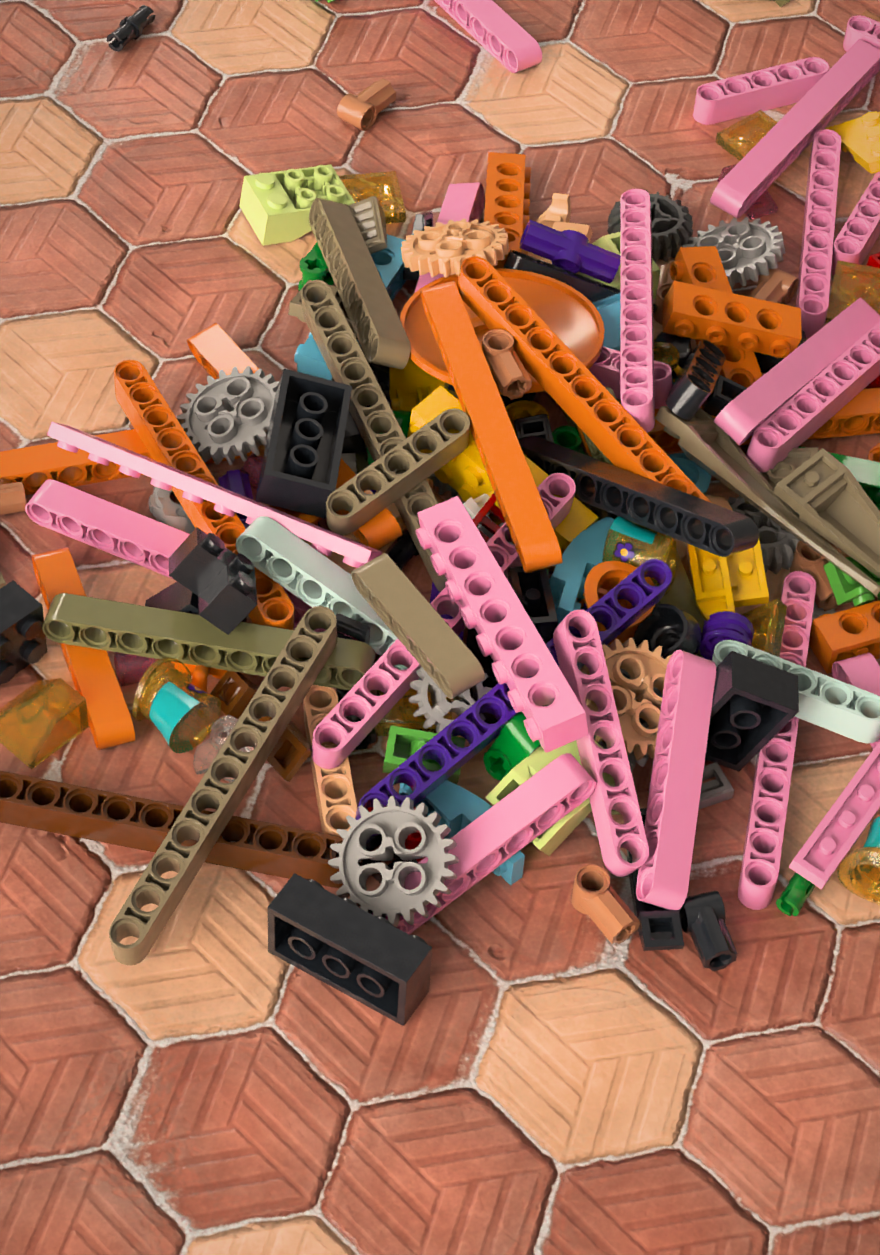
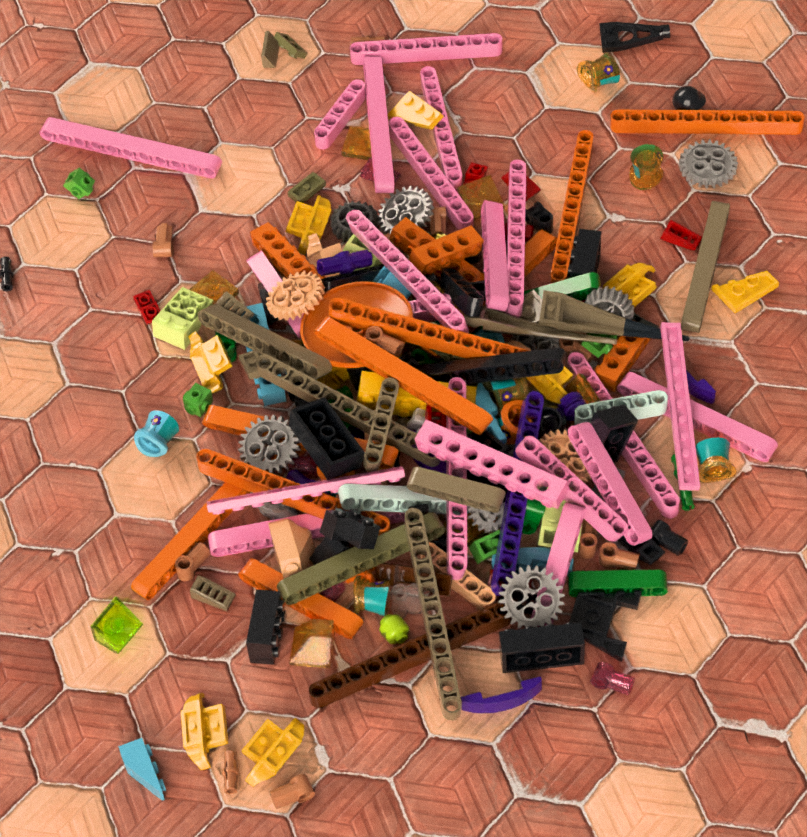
camera: 30 degrees left, 5 degrees up
none -> red slope [133,290,161,325]
none -> medium azure hat [134,410,179,457]
none -> bright green brick [183,383,213,417]
none -> yellow plate [188,331,232,394]
none -> light nougat slope [268,518,315,579]
none -> yellow plate [285,195,332,255]
none -> olive plate [288,172,326,203]
none -> lime head [379,614,409,644]
none -> dark purple slope [460,676,542,713]
none -> green beam [568,570,668,597]
none -> black wing [569,590,642,662]
none -> nougat piece [578,518,598,559]
none -> clear pink piece [590,662,635,695]

